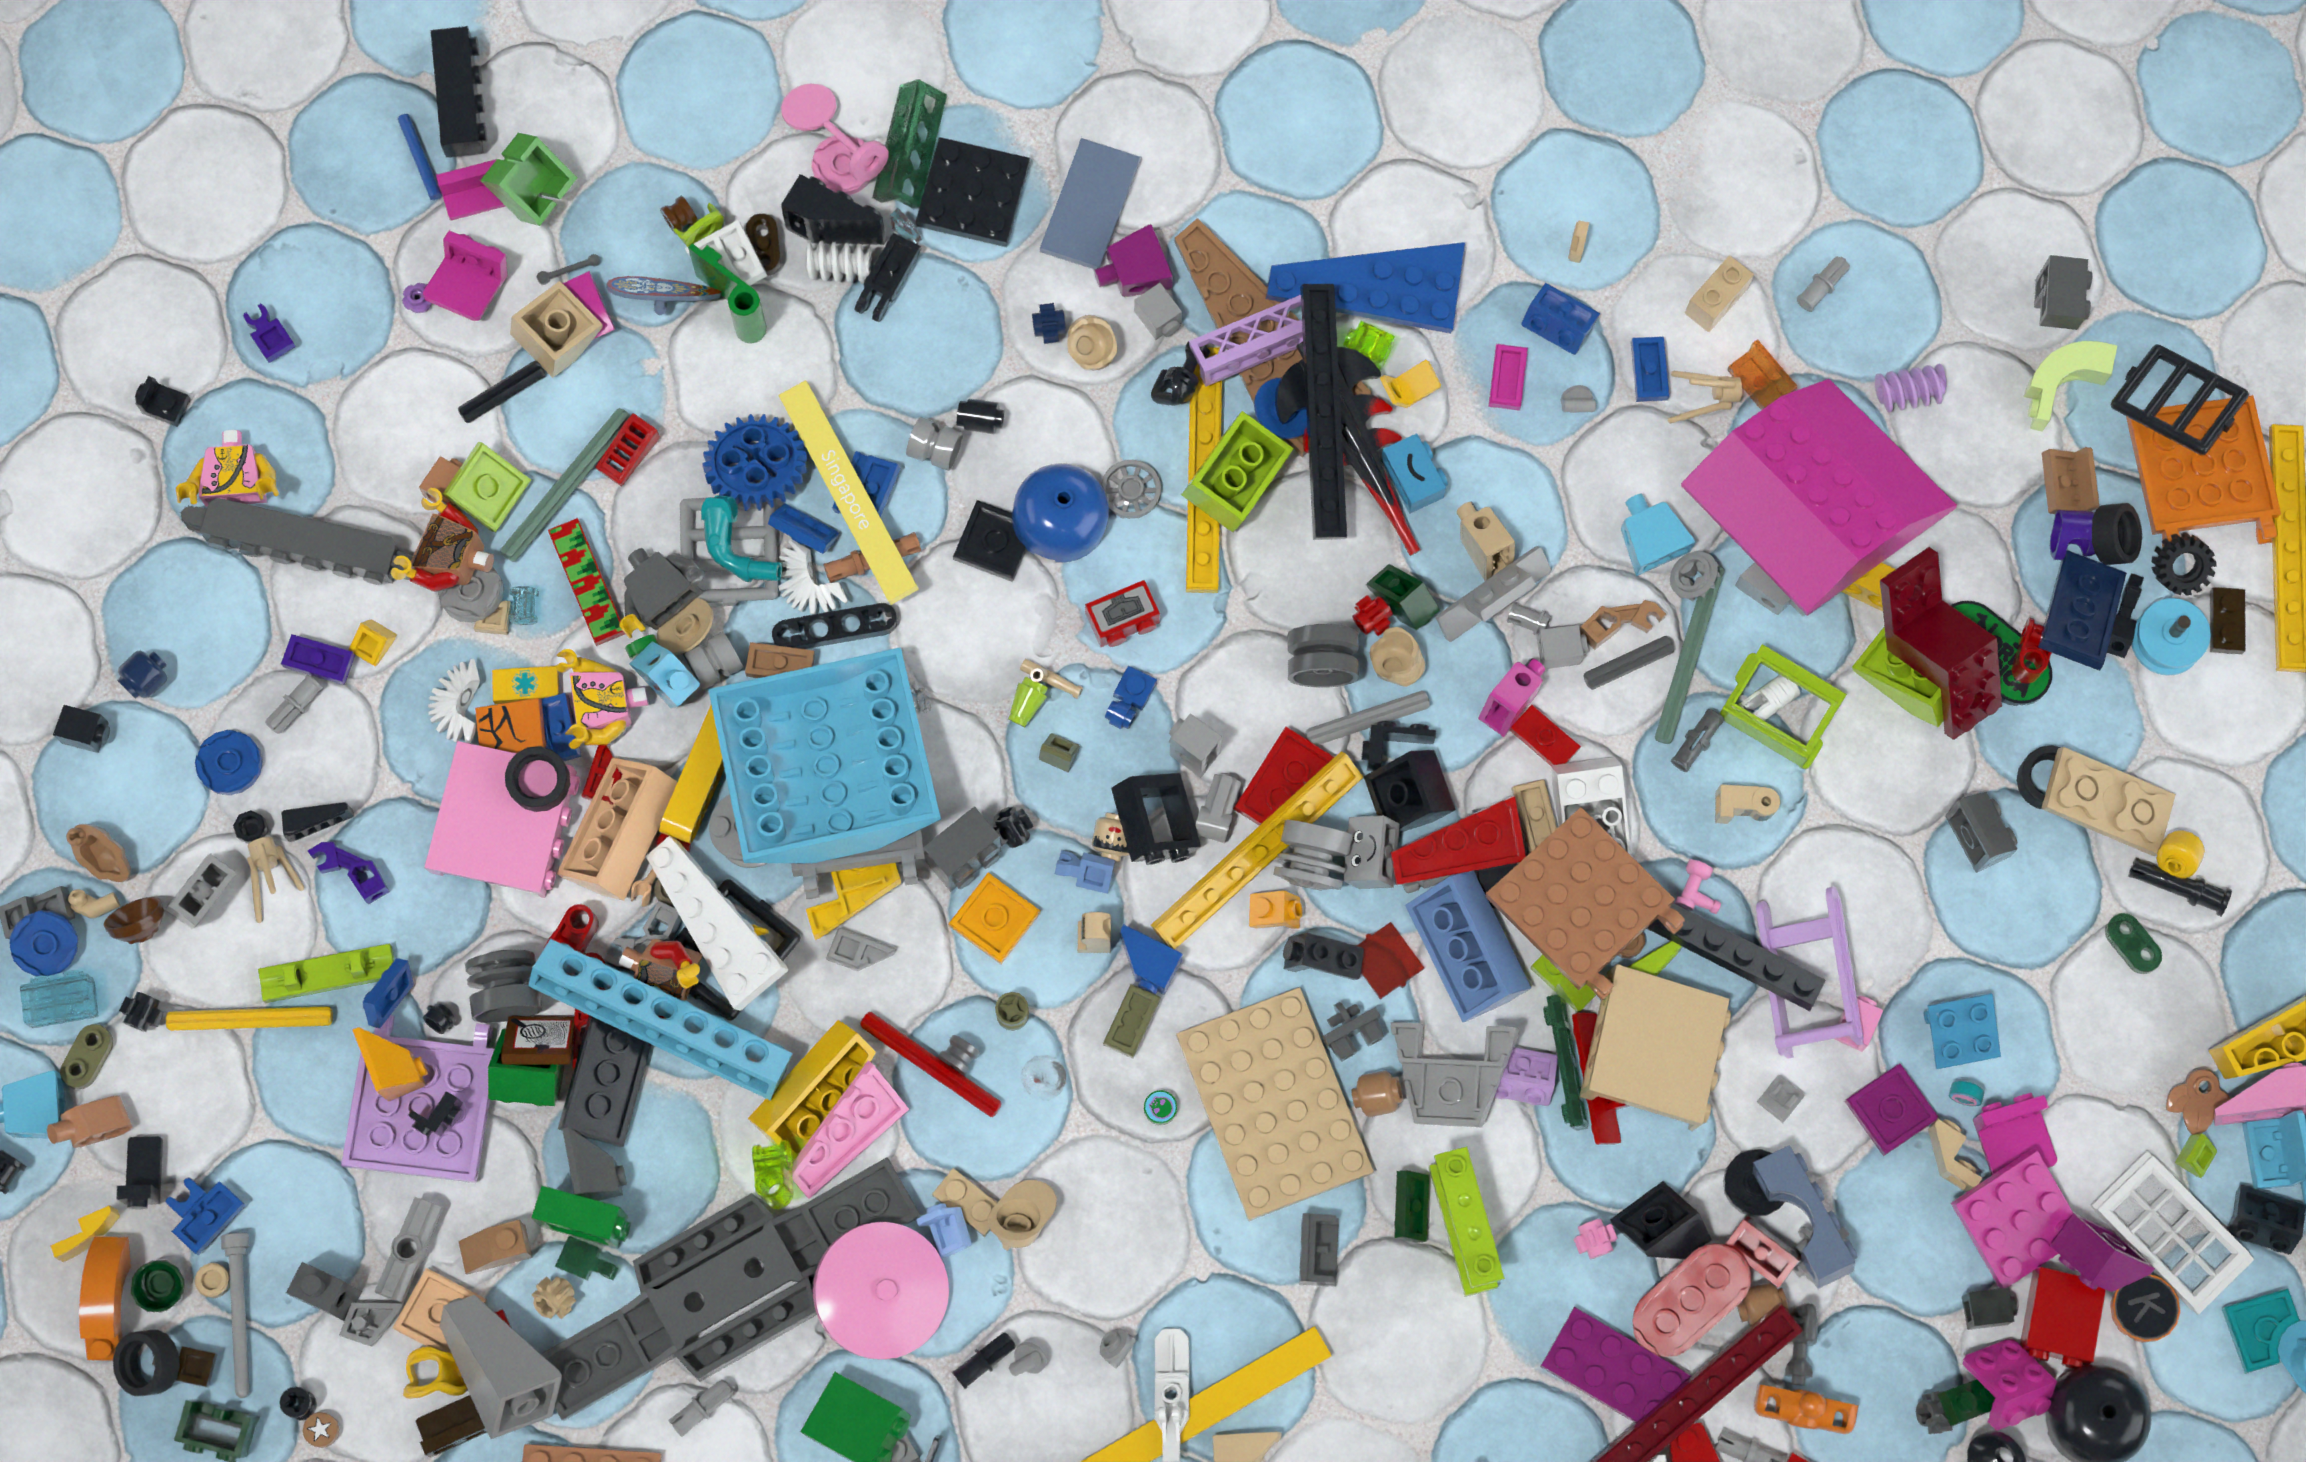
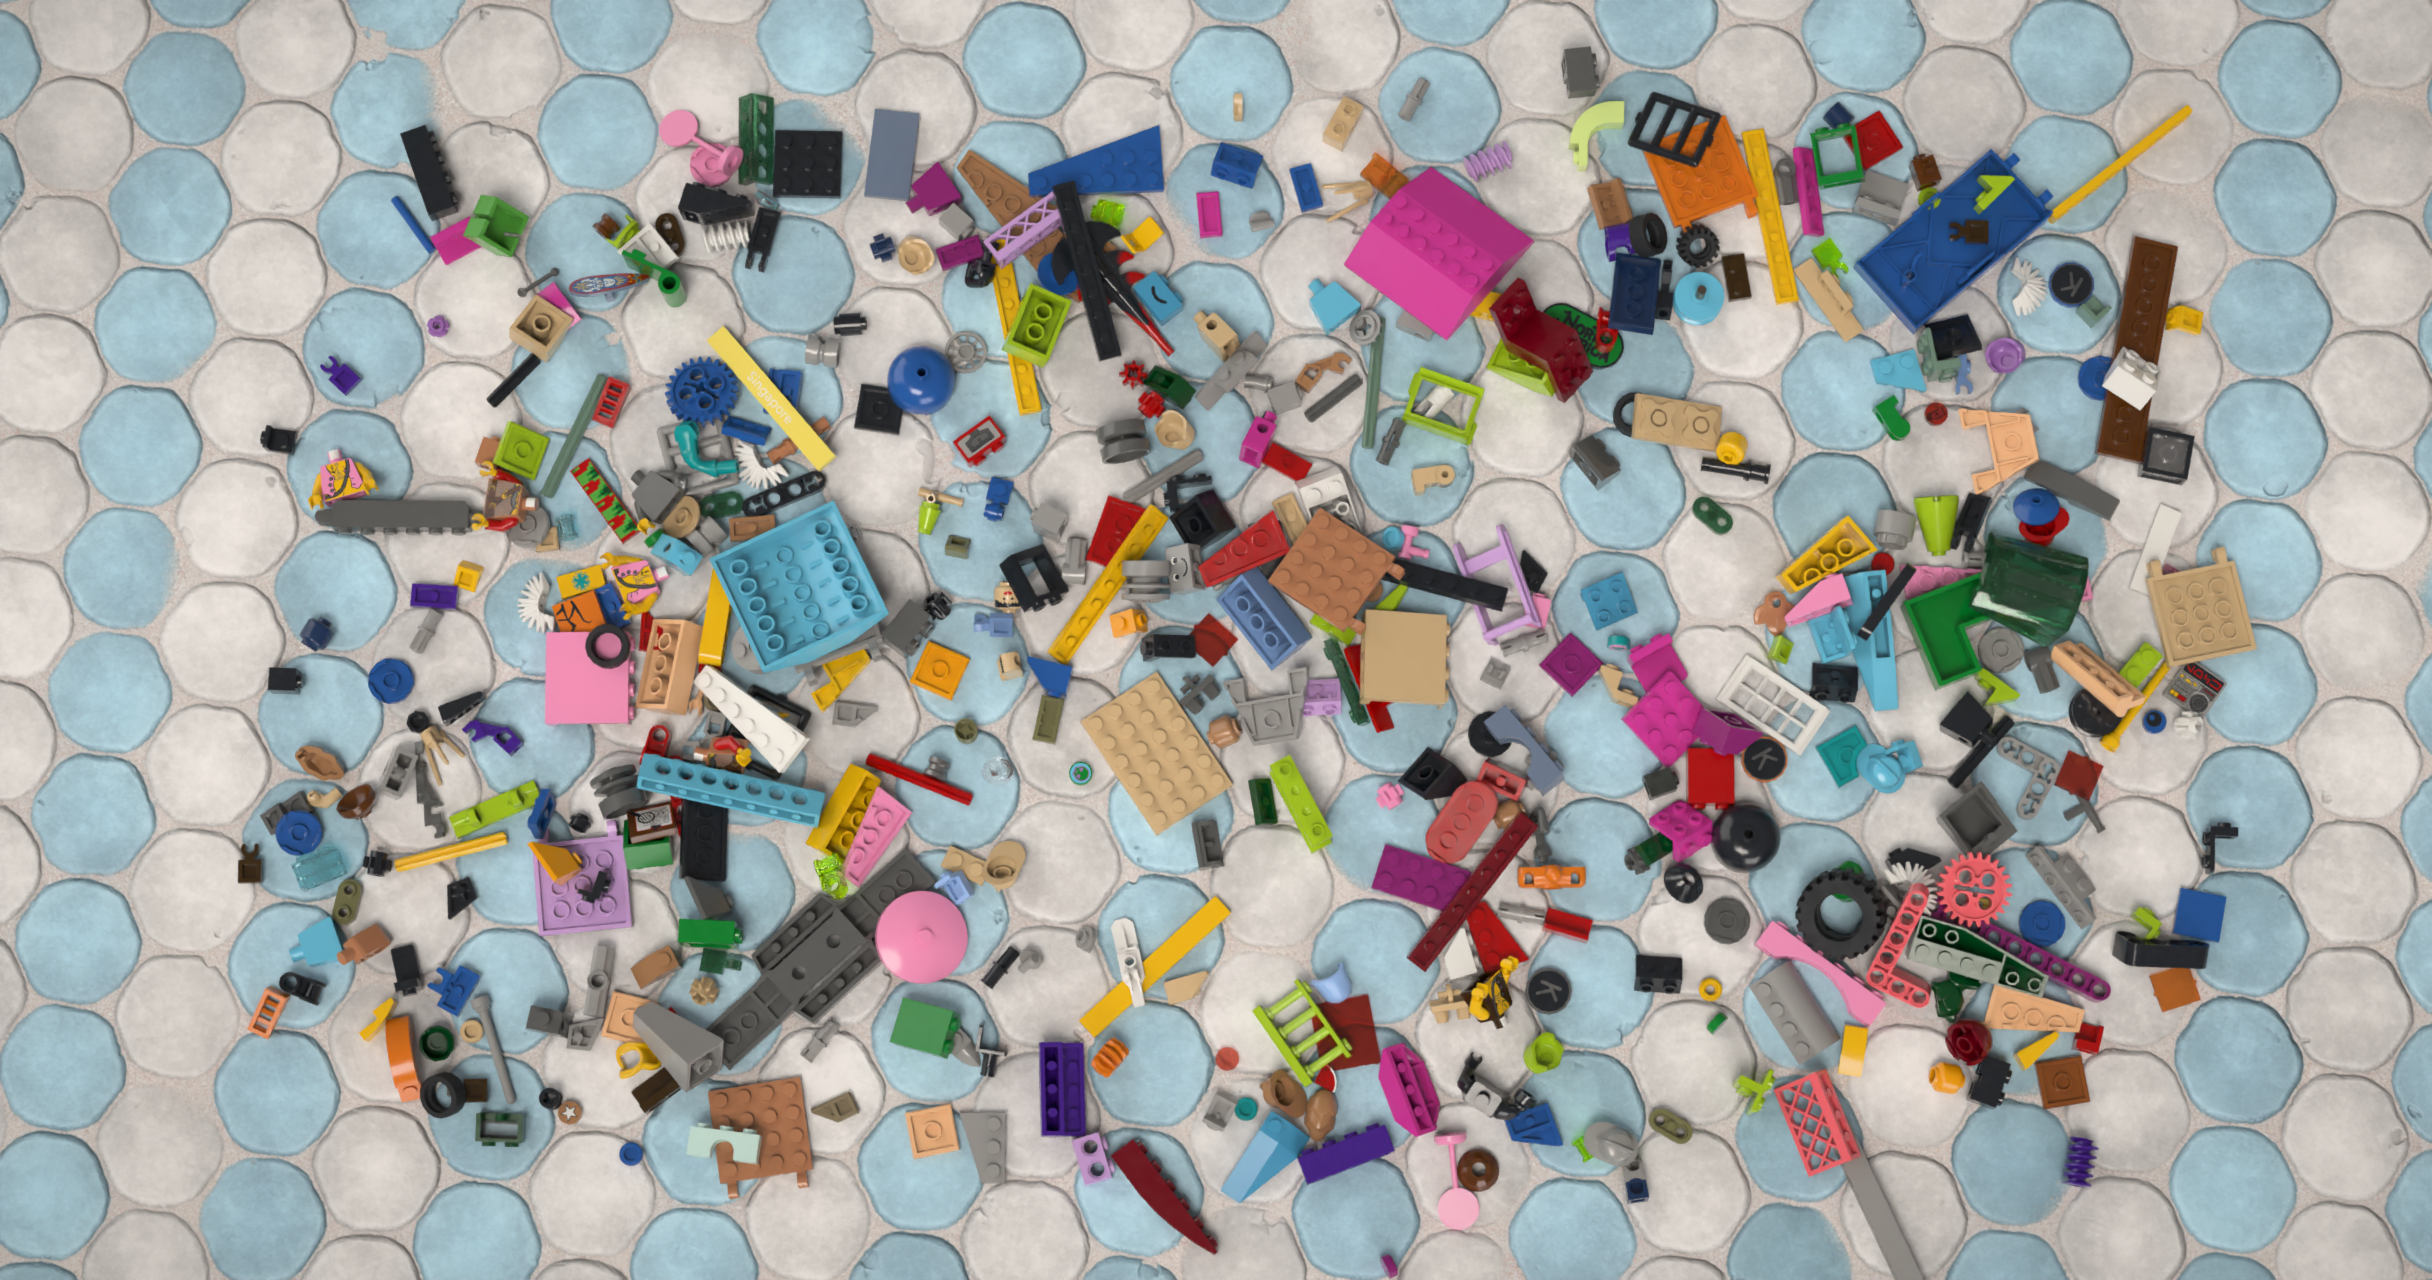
camera: 10 degrees left, 5 degrees up
dark pink bracket [423,230,508,321] -> none
none -> dark grey piece [414,741,446,839]
none -> black piece [447,877,477,920]
none -> clear green plate [699,491,744,520]
none -> magenta plate [935,235,984,272]
none -> red gear [1119,360,1148,390]
none -> medium azure tile [1382,527,1405,550]
none -> light grey pin [1500,629,1548,658]
none -> black piece [1520,550,1548,593]

